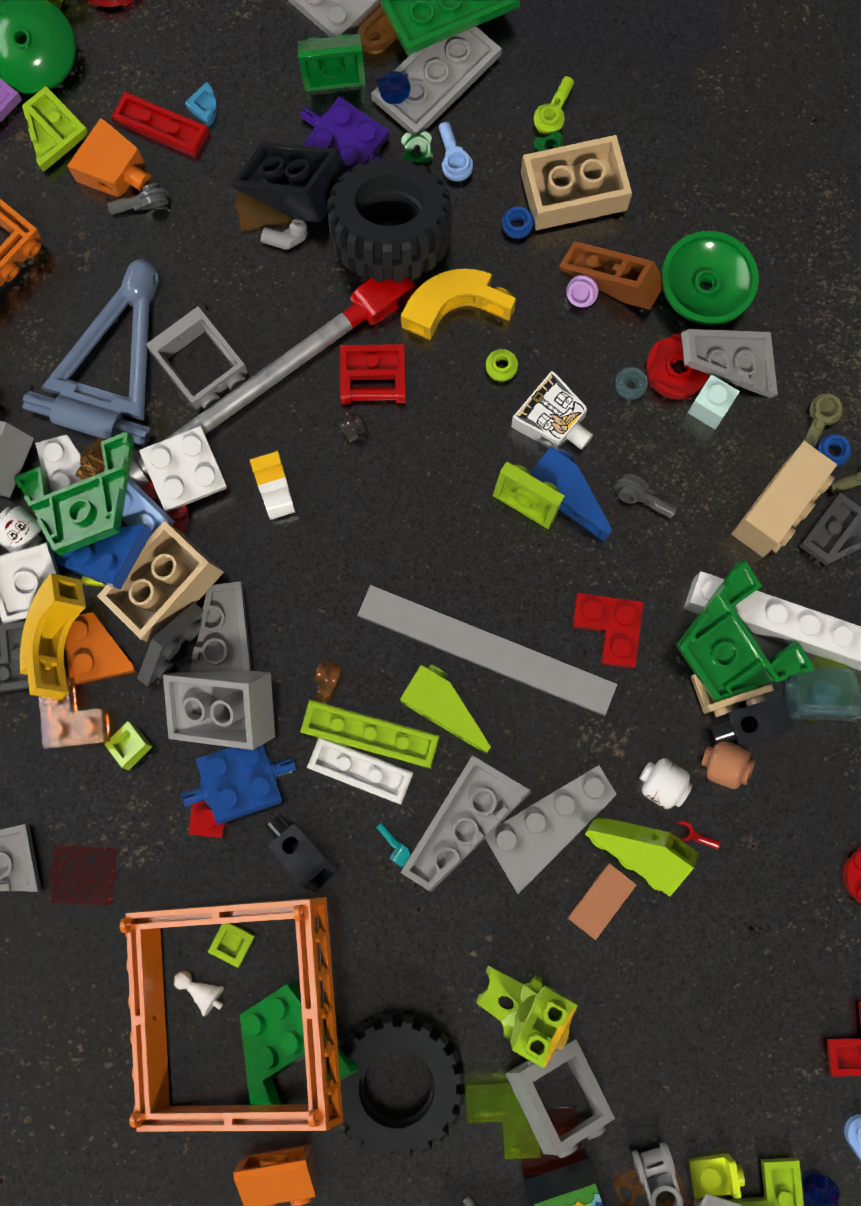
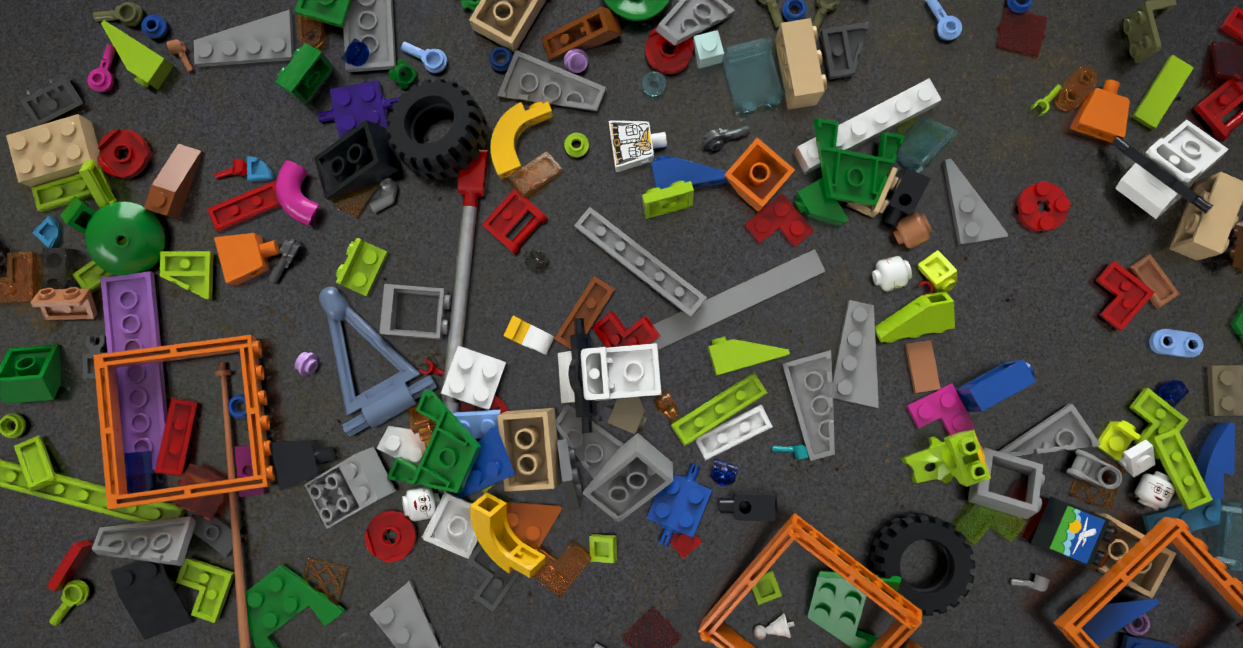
camera: 45 degrees left, 5 degrees up
none -> dark orange slope [144,144,203,221]
none -> red hand [214,159,247,179]
none -> dark pink cylinder [275,160,319,226]
none -> lavender plate [295,352,318,376]
none -> lime bracket [336,237,389,297]
none -> red hand [419,359,444,378]
none -> light grey wing [497,50,607,111]
none -> clear orange plate [507,151,562,198]
none -> dark orange plate [554,276,615,350]
none -> white piece [558,318,662,433]
none -> light grey plate [574,207,707,318]
none -> red plate [592,311,661,348]
none -> dark tan slope [607,397,647,434]
none -> clear blue plate [711,459,739,486]
none -> clear light blue panel [722,36,785,113]
none -> orange slope [724,137,795,212]
none -> green slope [794,177,849,226]
none -> dark pink plate [906,383,976,436]
none -> neon yellow bracket [918,250,958,293]
none -> light grey wing [943,159,1008,246]
none -> blue window [956,359,1036,412]
none -> light grey wing [999,404,1101,456]

